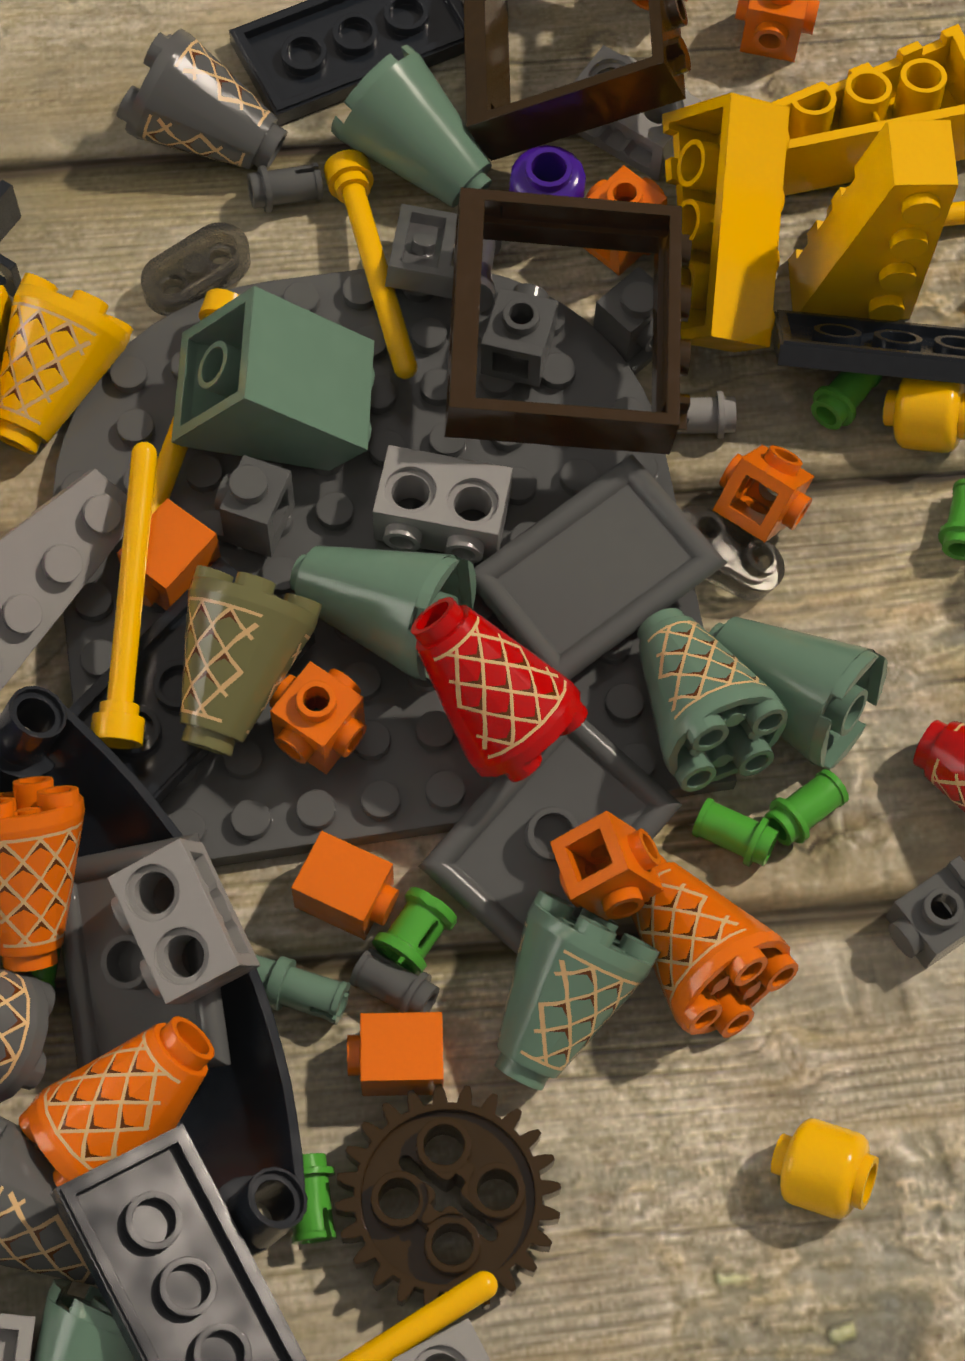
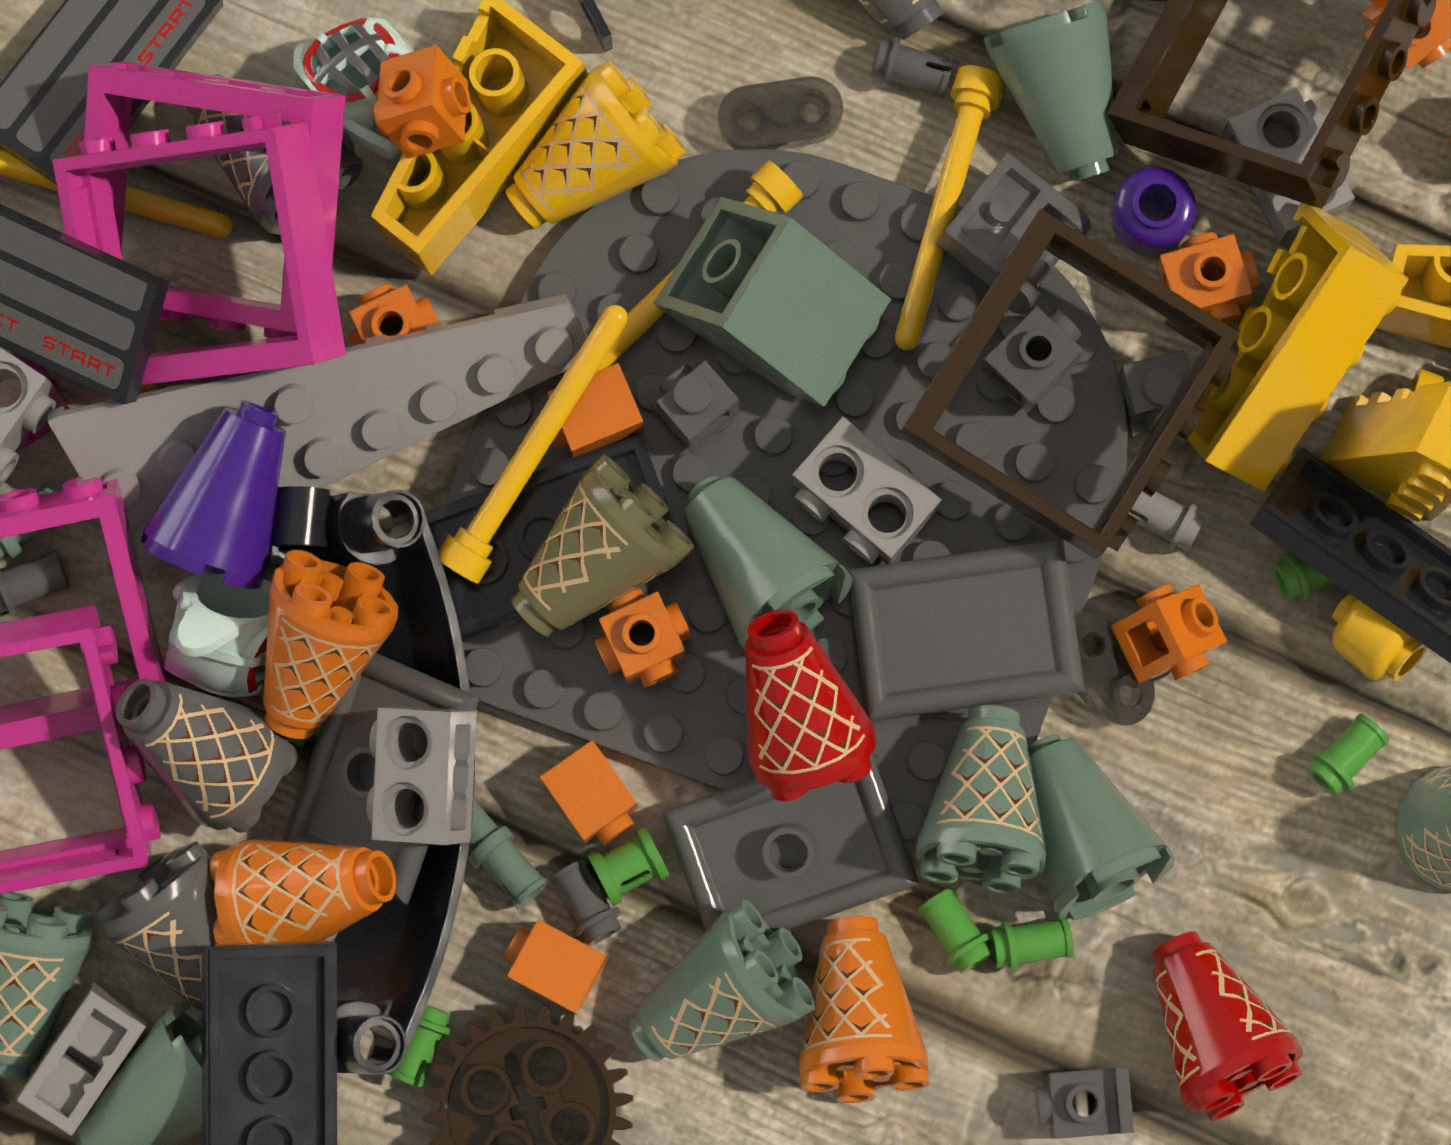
camera: 35 degrees right, 15 degrees up
orange brick [550,810,664,921] -> none

